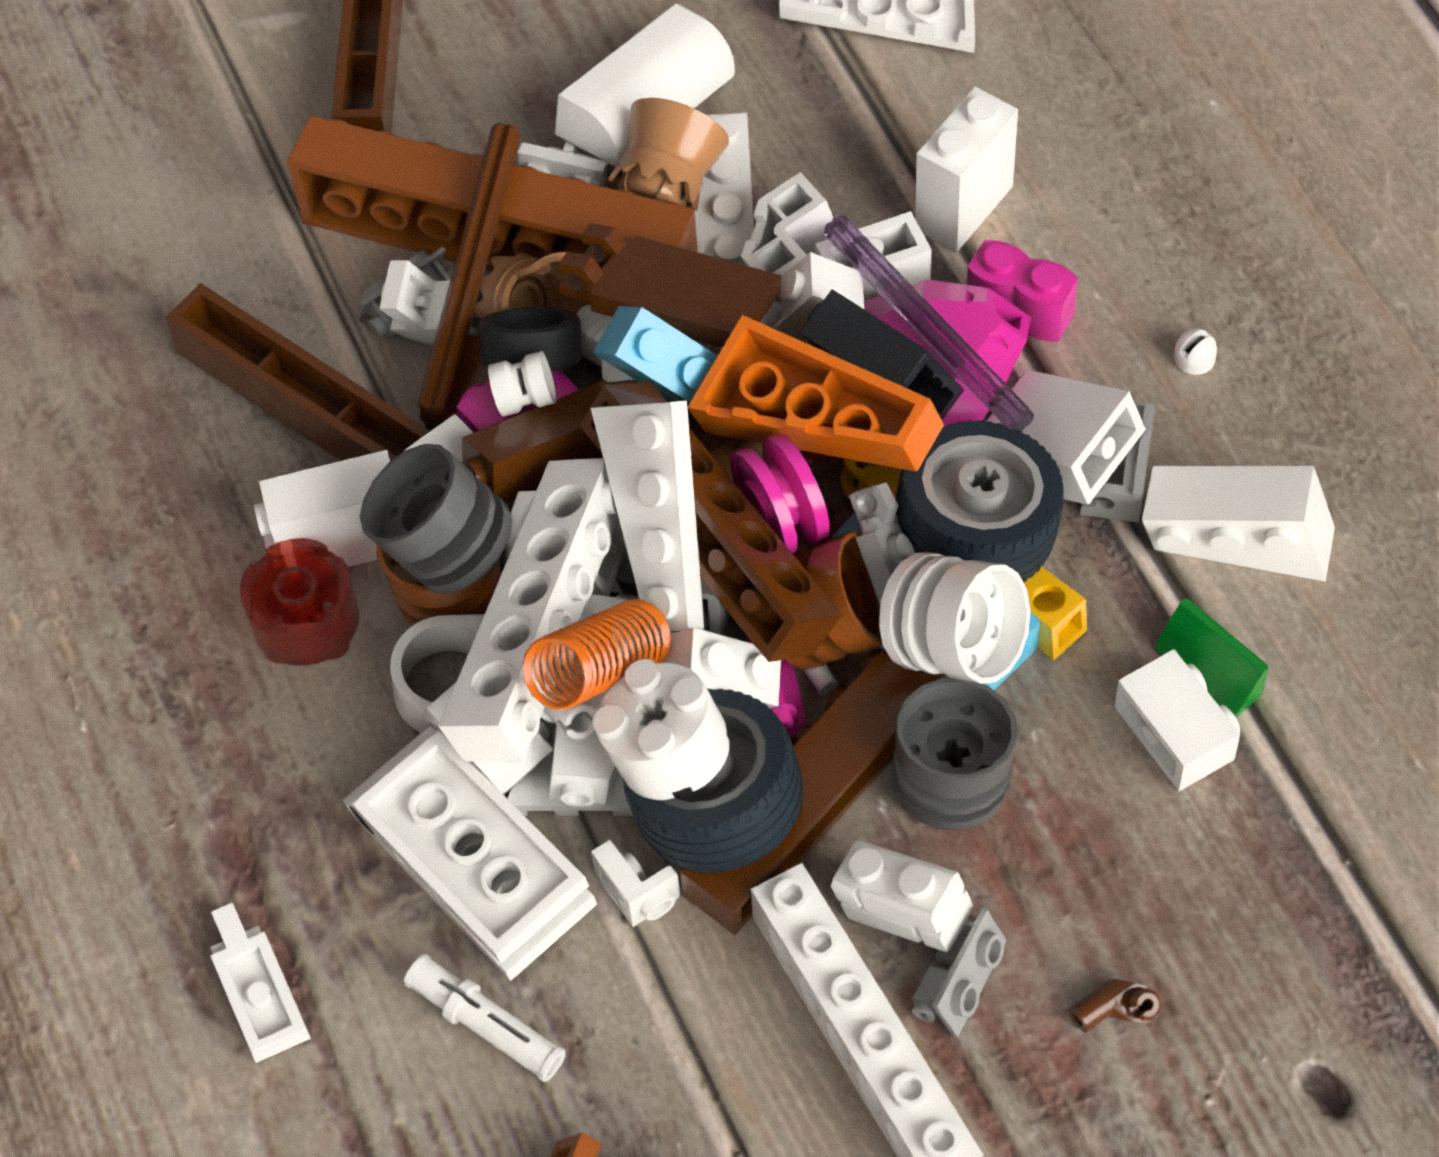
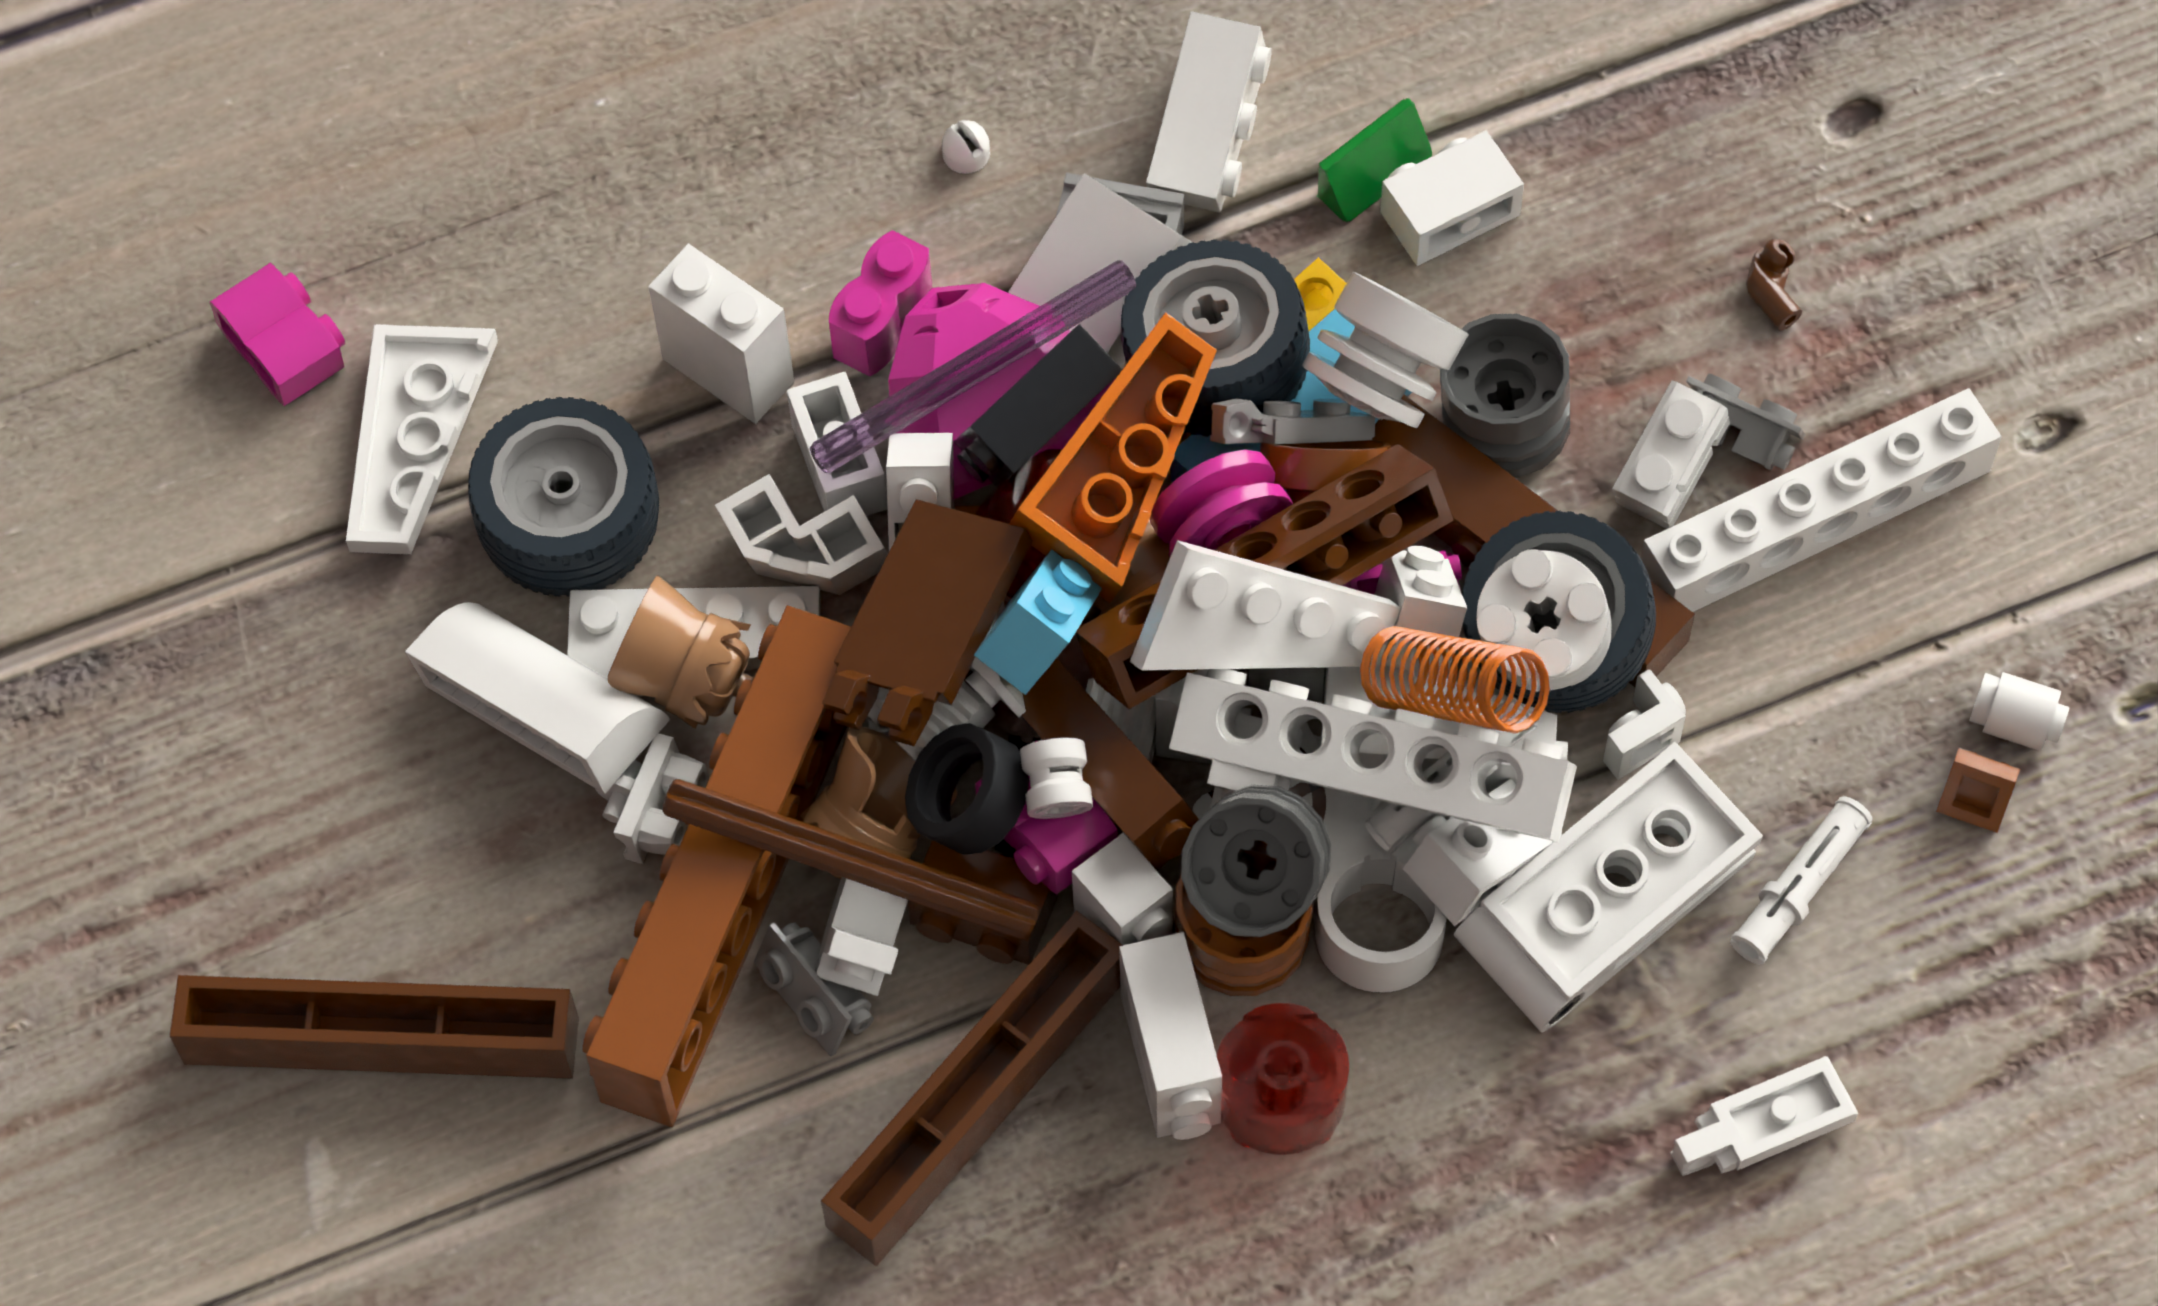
camera: 90 degrees left, 5 degrees up
none -> wheel [468,397,659,597]

